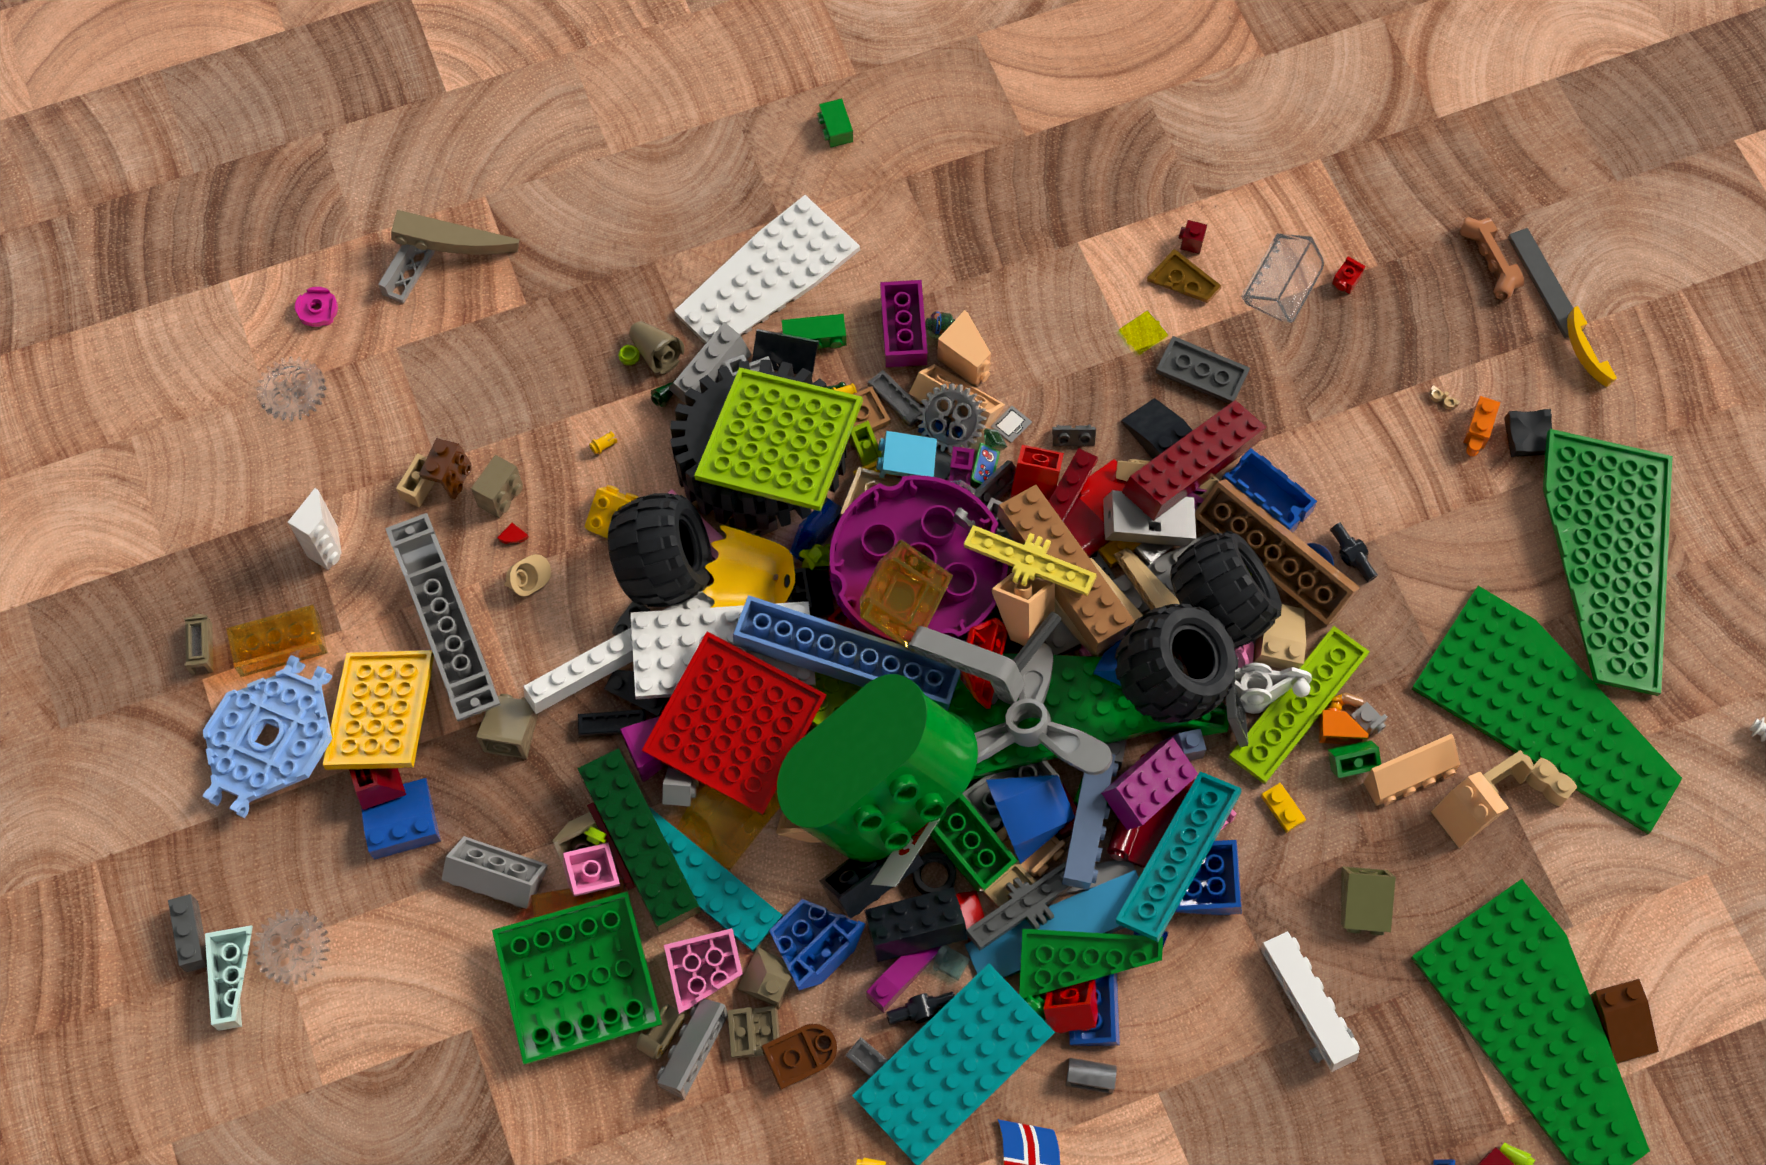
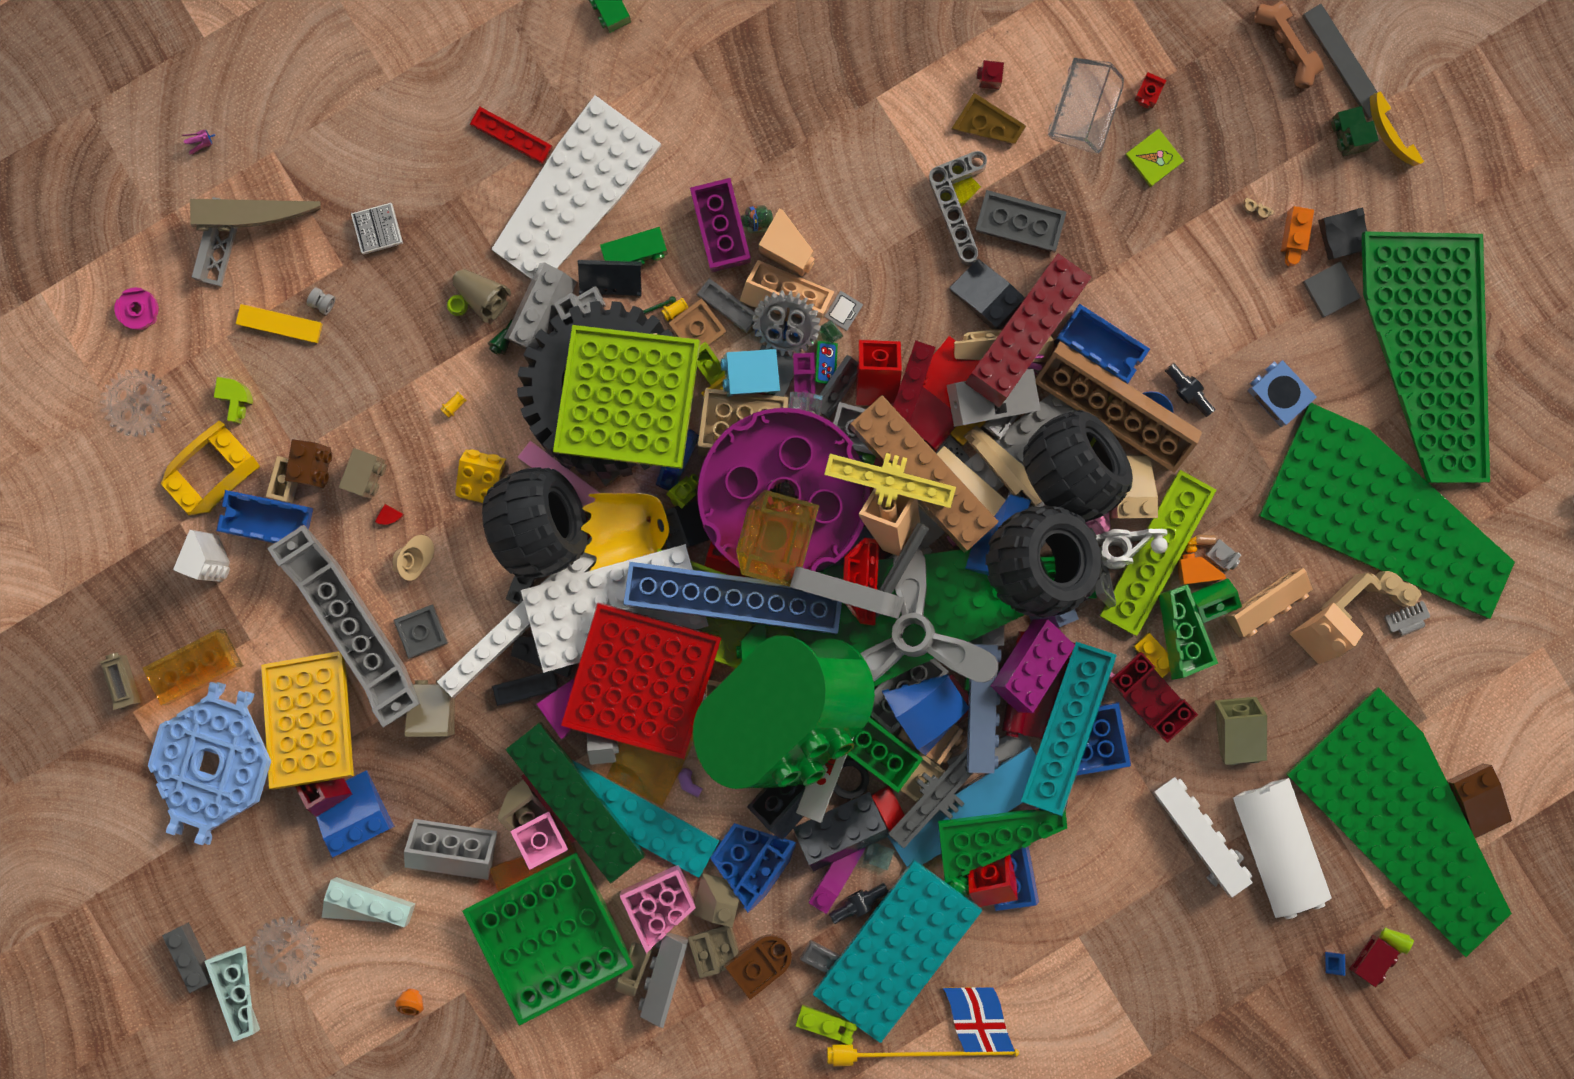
camera: 10 degrees left, 20 degrees up
lime plate [584,826,607,845] -> none
flat silver tile [953,508,976,532] -> none
dark grey hinge [1052,424,1096,446] -> none
flat silver brick [1066,1058,1117,1094] -> none
none -> yellow wedge [161,421,260,516]
none -> flat silver piece [182,129,215,155]
none -> lime brick [214,377,253,424]
none -> blue piece [216,490,314,543]
none -> yellow tile [236,304,323,344]
none -> light grey wheel [306,287,336,315]
none -> light aqua wedge [322,877,415,927]
none -> light grey tile [351,203,403,255]
none -> dark grey tile [393,604,448,659]
none -> orange cone [395,989,424,1016]
none -> red tile [470,106,553,165]
none -> medium lavender arm [678,768,703,798]
none -> lime plate [796,1005,857,1045]
none -> light grey beam [929,151,987,266]
none -> dark red slope [1110,652,1198,743]
none -> lime tile [1125,129,1184,188]
none -> green wedge [1159,584,1218,680]
none -> white cylinder [1233,778,1332,919]
none -> medium blue brick [1247,360,1317,427]
none -> dark grey tile [1303,261,1361,318]
none -> dark green brick [1331,106,1379,157]
none -> light grey piece [1384,601,1430,636]

